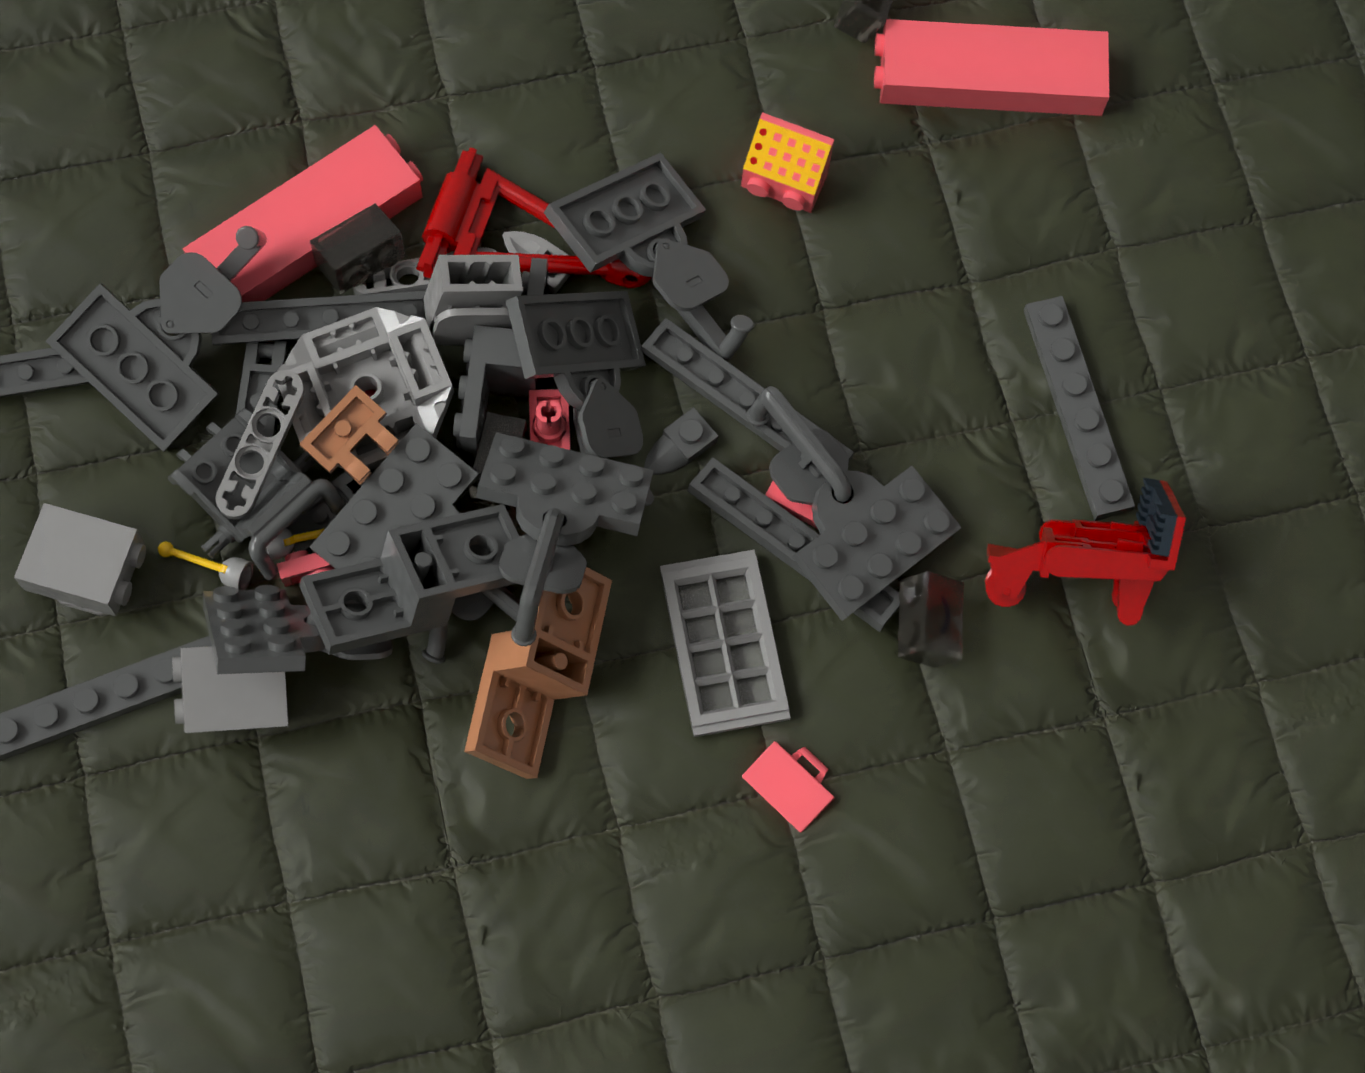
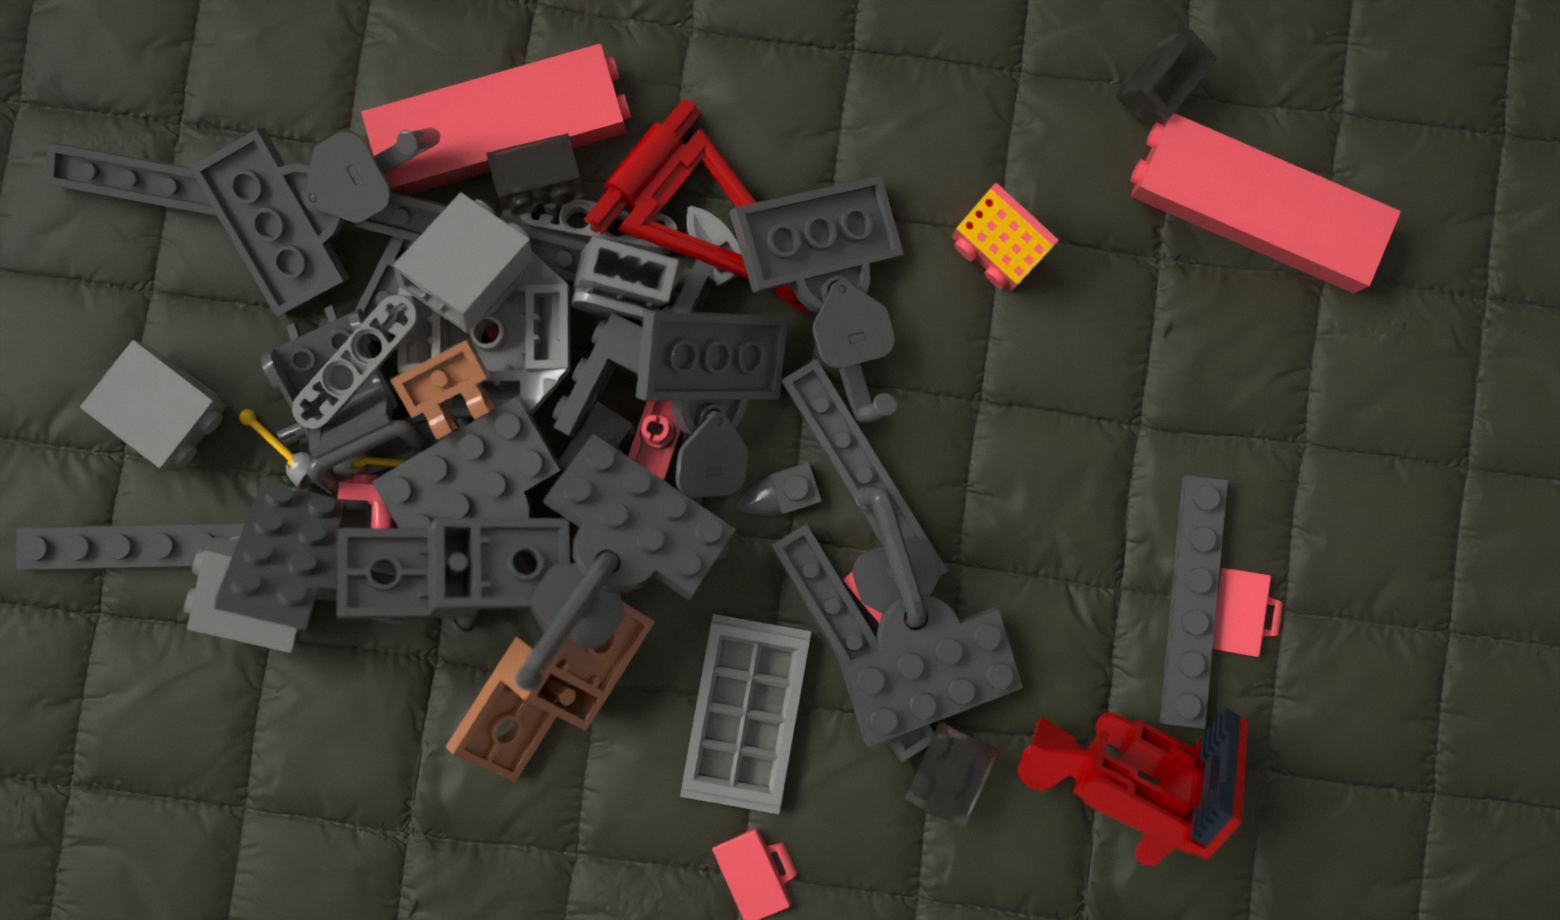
camera: 20 degrees right, 15 degrees up
none -> light grey brick [393,193,532,333]
none -> coral piece [1213,568,1283,657]

